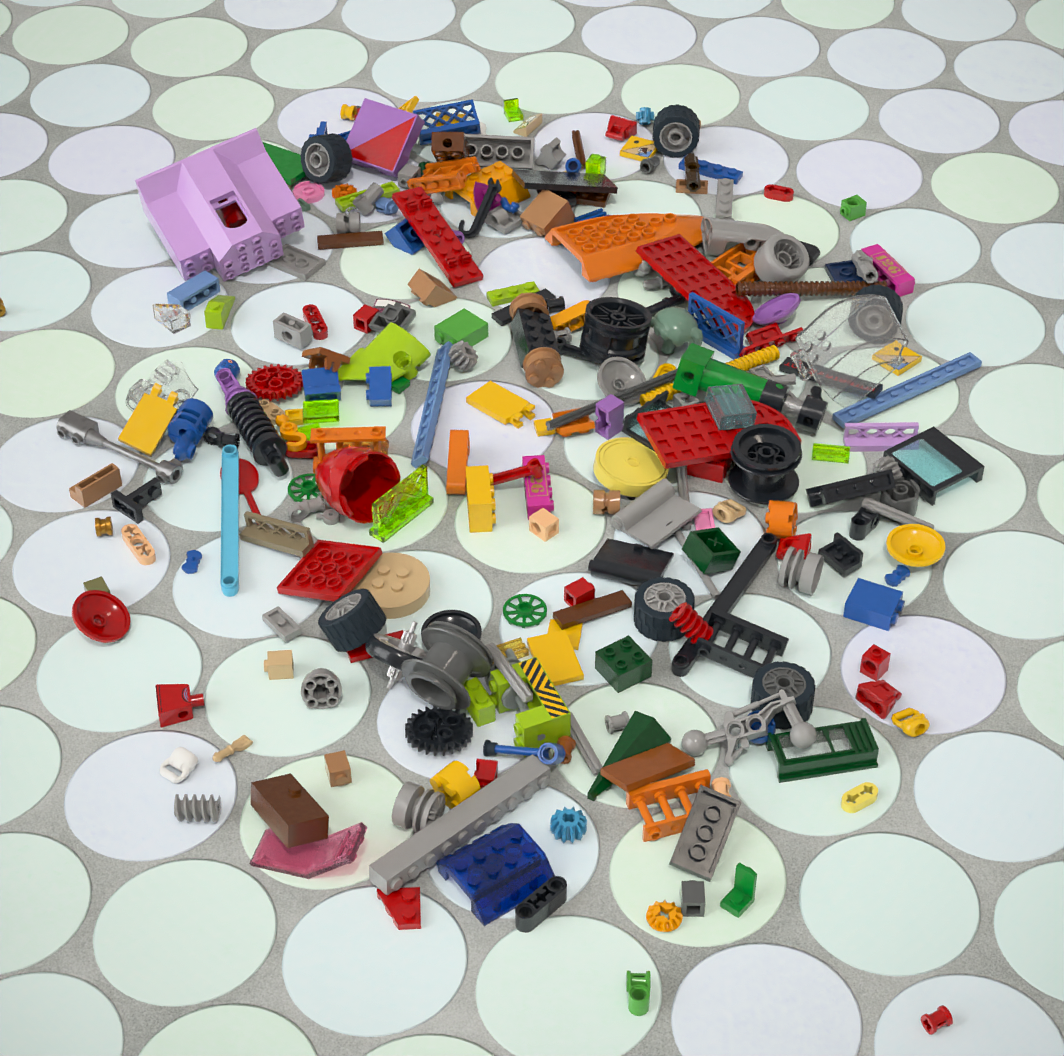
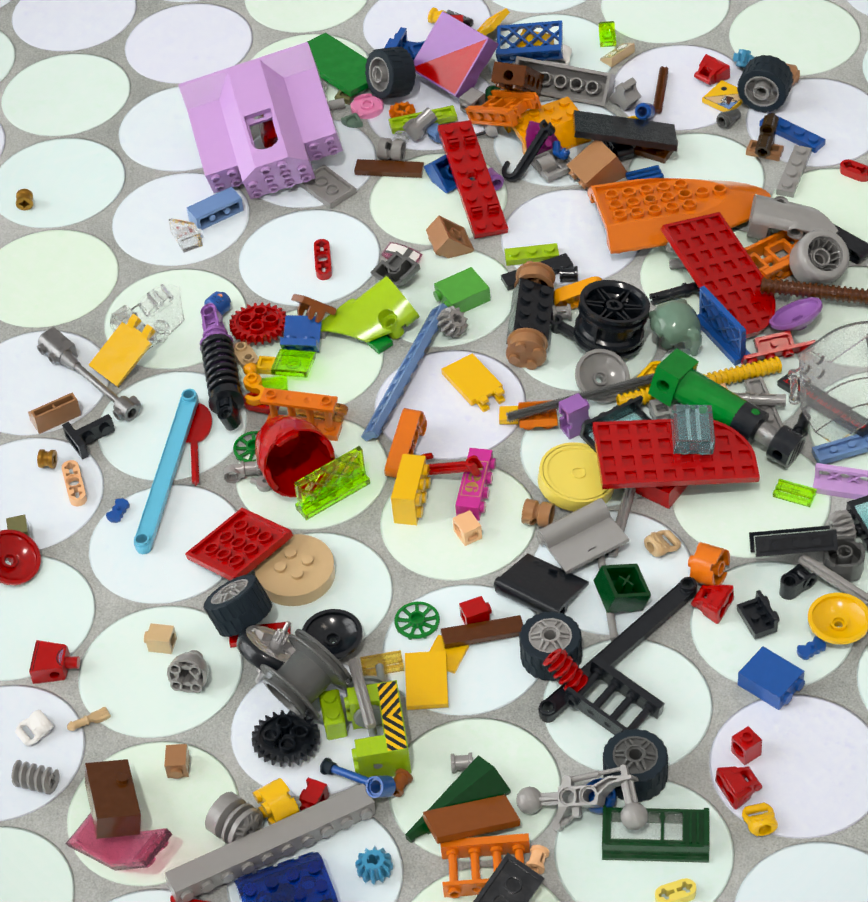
camera: 20 degrees right, 5 degrees up
blue cylinder [168,398,213,462] -> none
black connector [203,427,240,449] -> none
lime slope [204,295,235,330] -> none
dark tan fence [239,511,314,558] -> none
light grey plate [262,606,302,643] -> none
light grey brick [273,312,312,350] -> none
red brick [353,304,379,334] -> none
blue brick [366,366,392,407] -> none
light grey axle [570,712,603,776] -> none
clear neon green brick [586,154,606,175] -> none
dark green brick [595,635,653,693] -> none
bright pink tile [693,508,715,530] -> none
black wheel [728,424,802,505] -> none
light grey wheel [779,546,824,595] -> none

